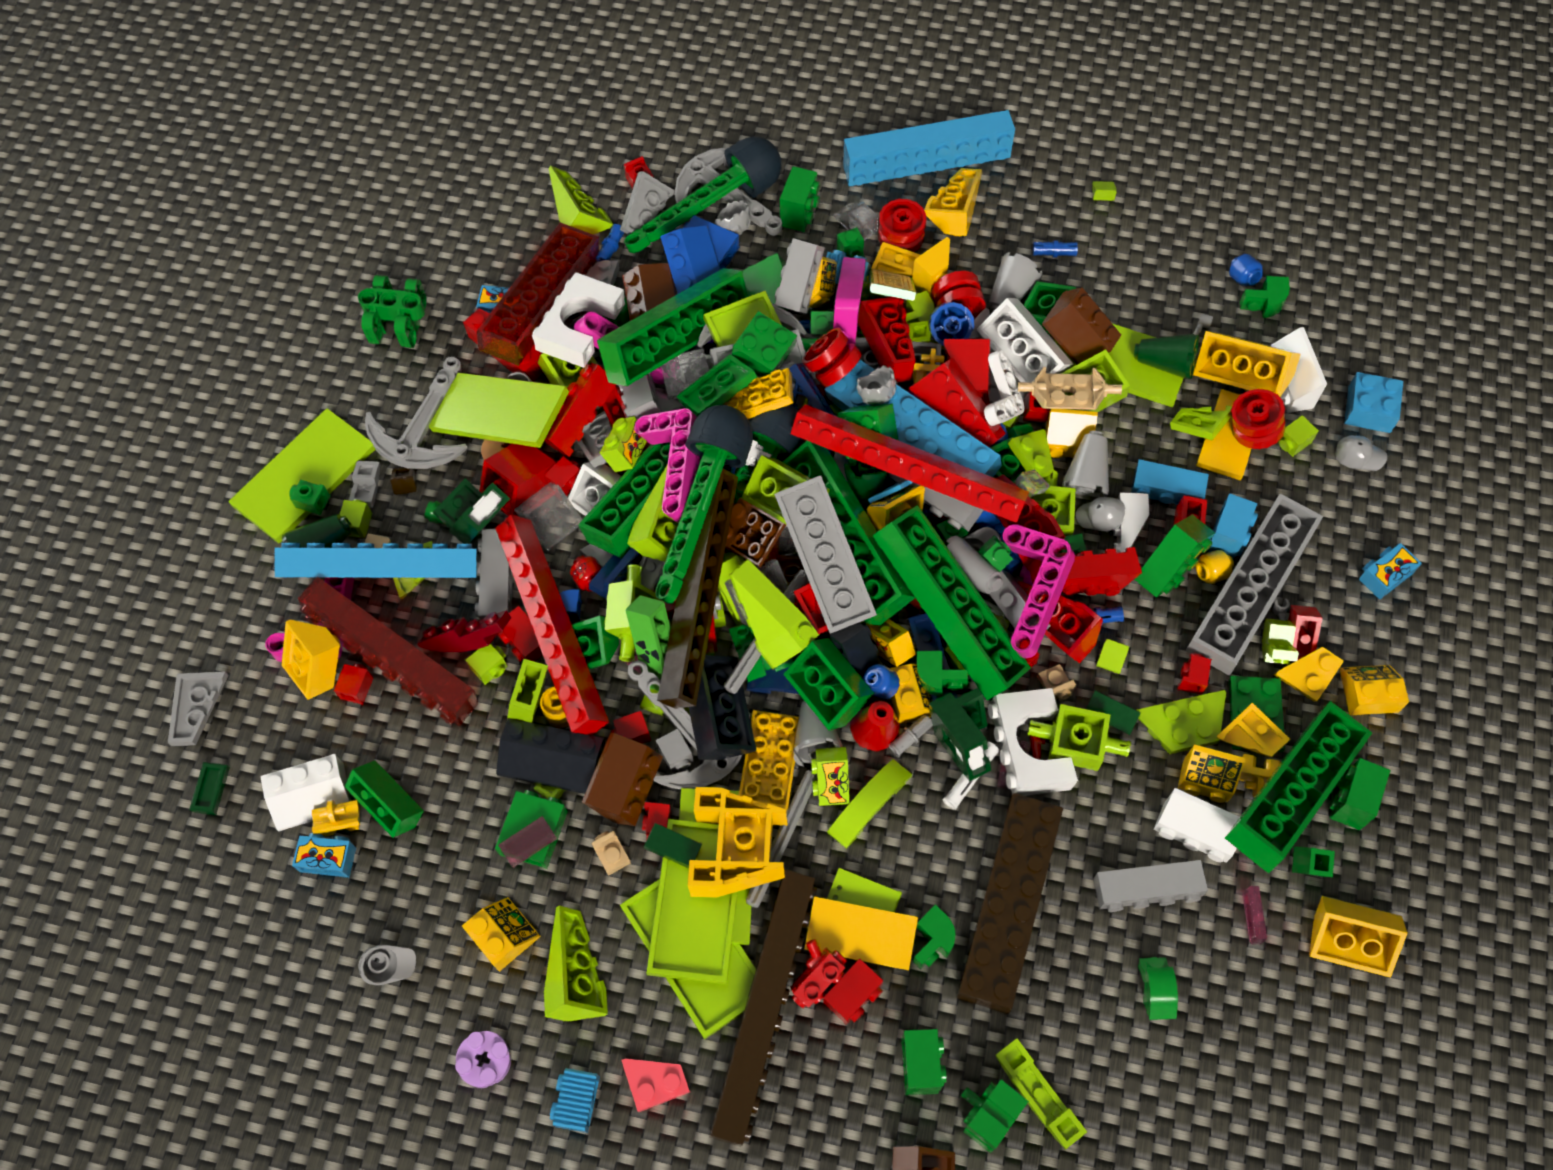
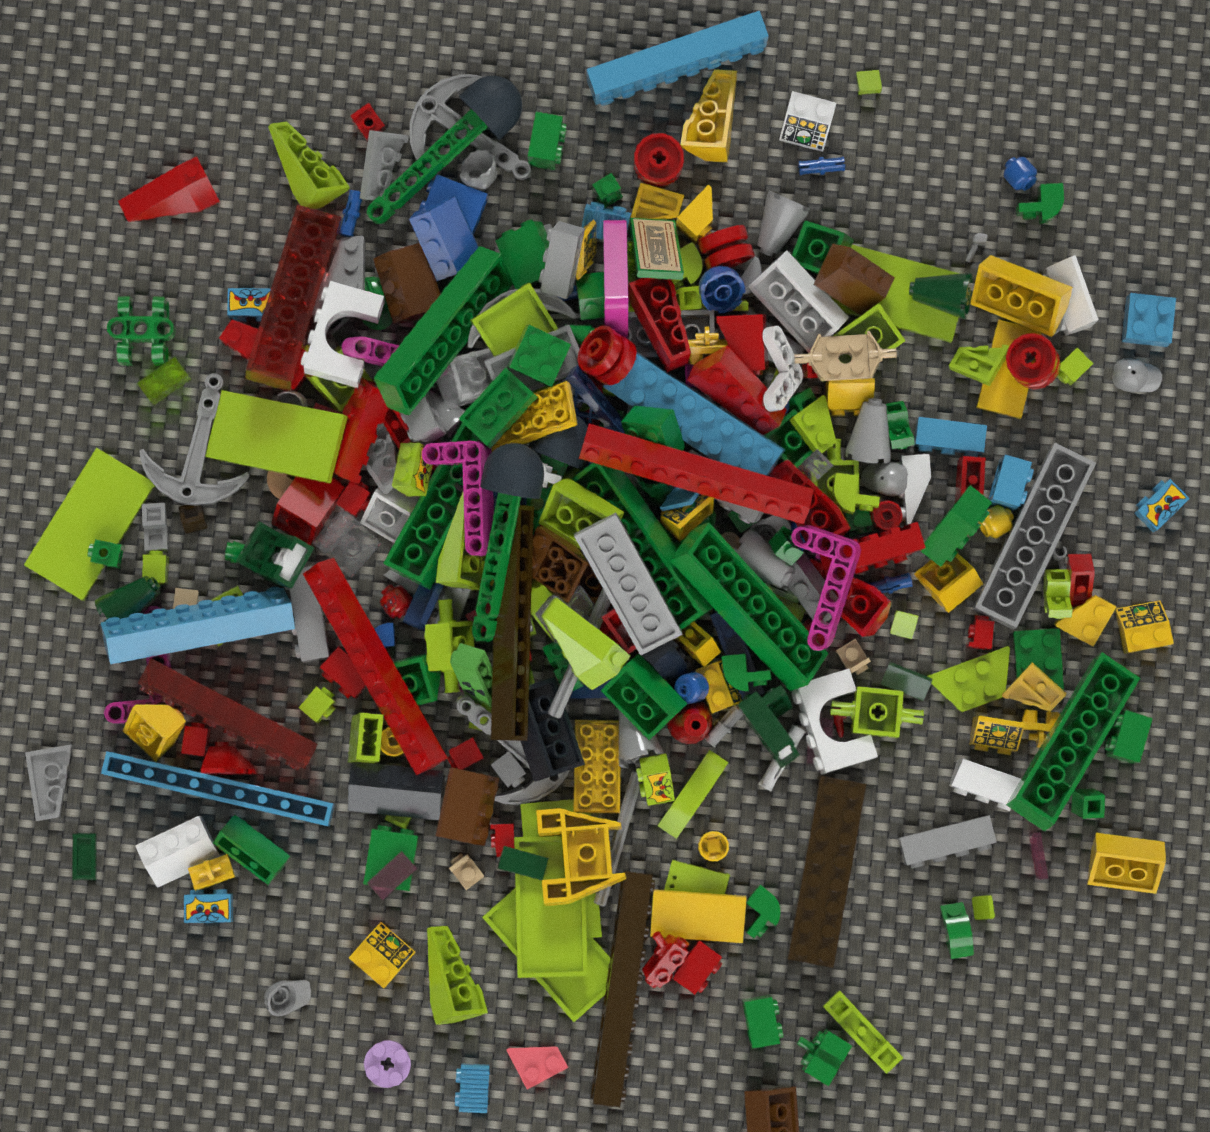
camera: 15 degrees left, 20 degrees up
dark red slope [417,610,511,652] -> none
clear slope [834,202,878,240] -> none
light grey hair [856,365,897,405] -> none
none -> dark azure brick [101,751,335,826]
none -> red wedge [118,156,220,222]
none -> clear neon green brick [137,357,191,405]
none -> red wedge [201,742,258,775]
none -> yellow wheel [698,831,729,861]
none -> white slope [779,91,836,152]
none -> lime brick [832,473,880,515]
none -> red wheel [870,500,903,533]
none -> green brick [885,401,915,449]
none -> yellow slope [914,553,983,613]
none -> lime slope [972,895,995,920]

